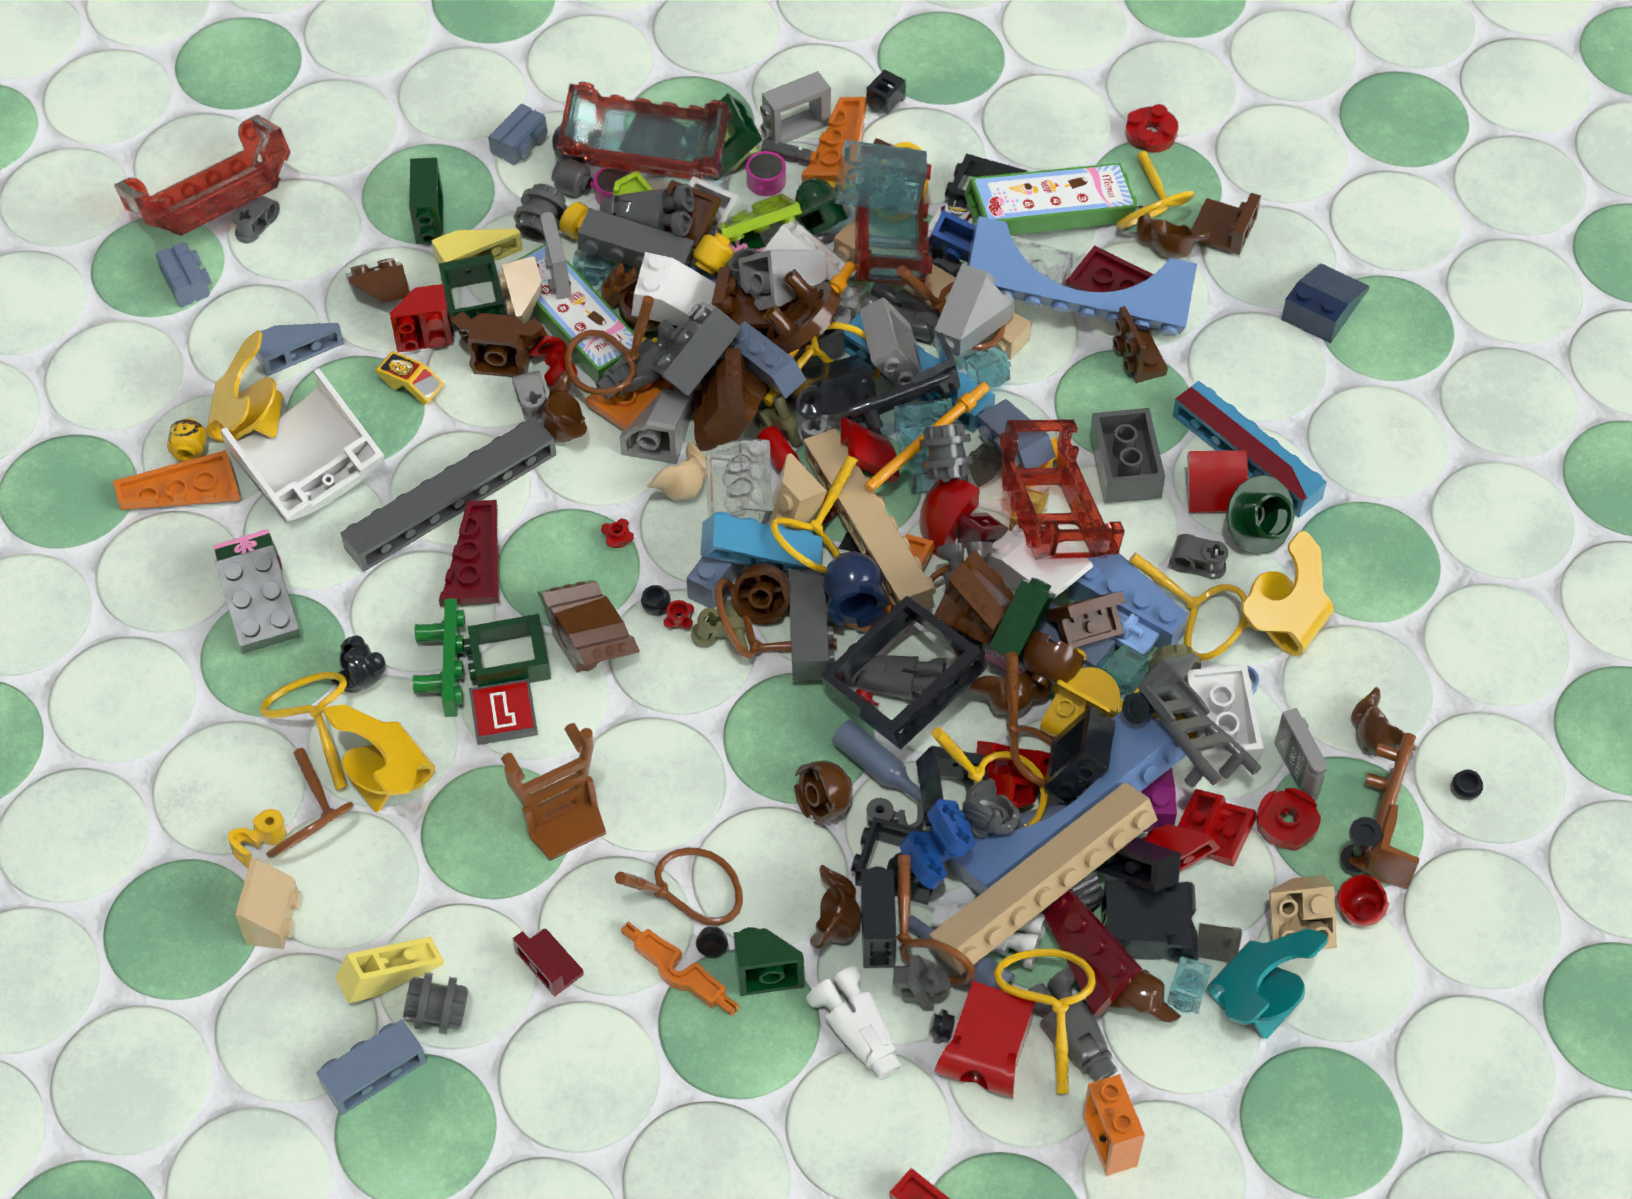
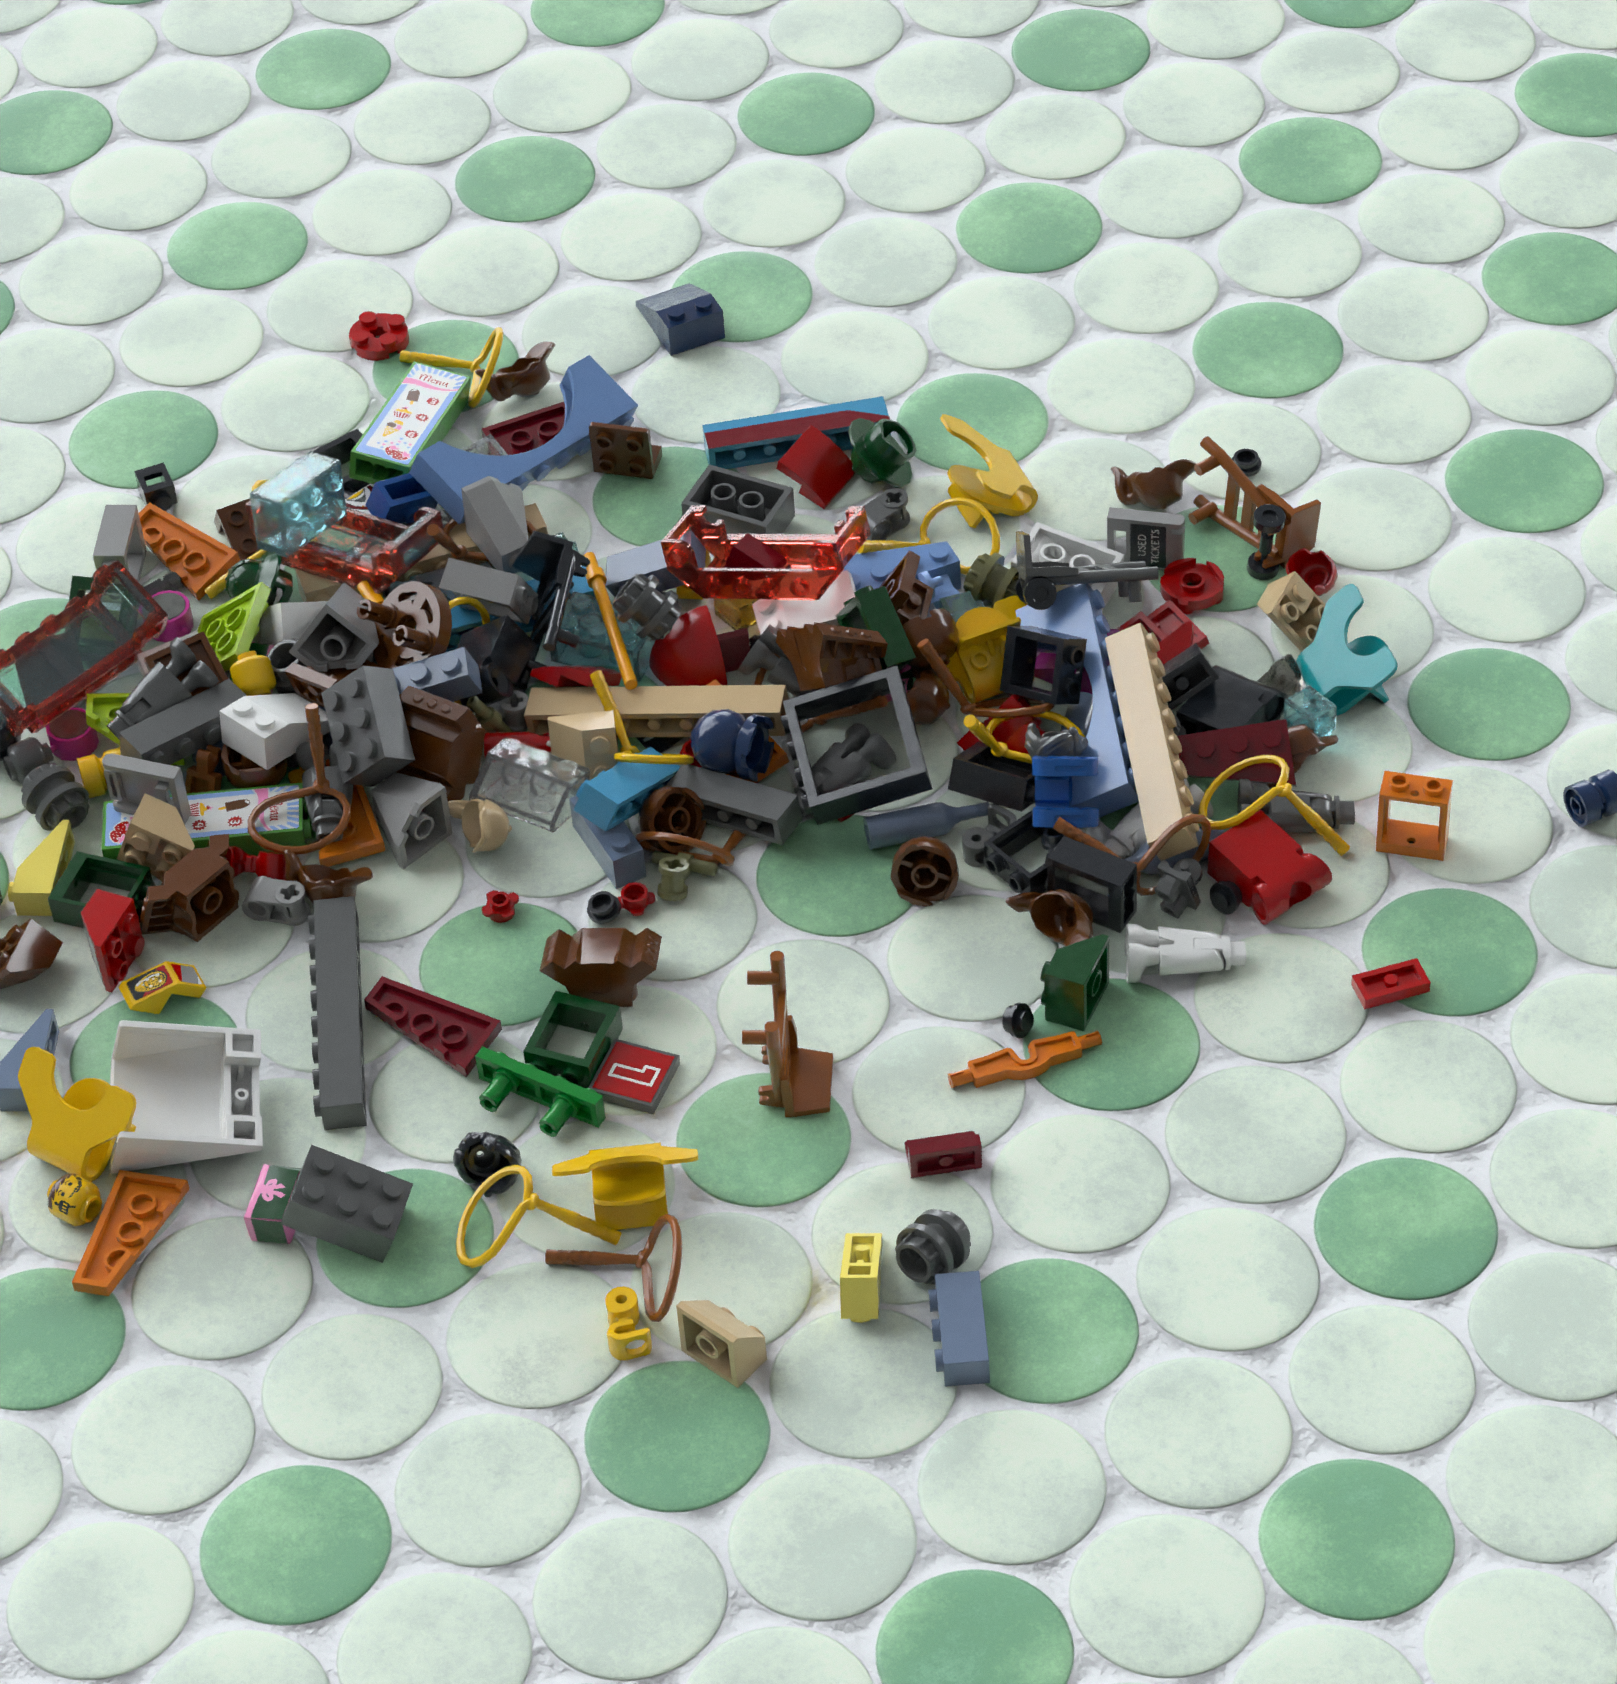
camera: 55 degrees left, 10 degrees down
dark orange piece [615,847,743,926] -> none
reddish brown bracket [1192,193,1261,255] -> none
none -> dark red slope [718,533,787,585]

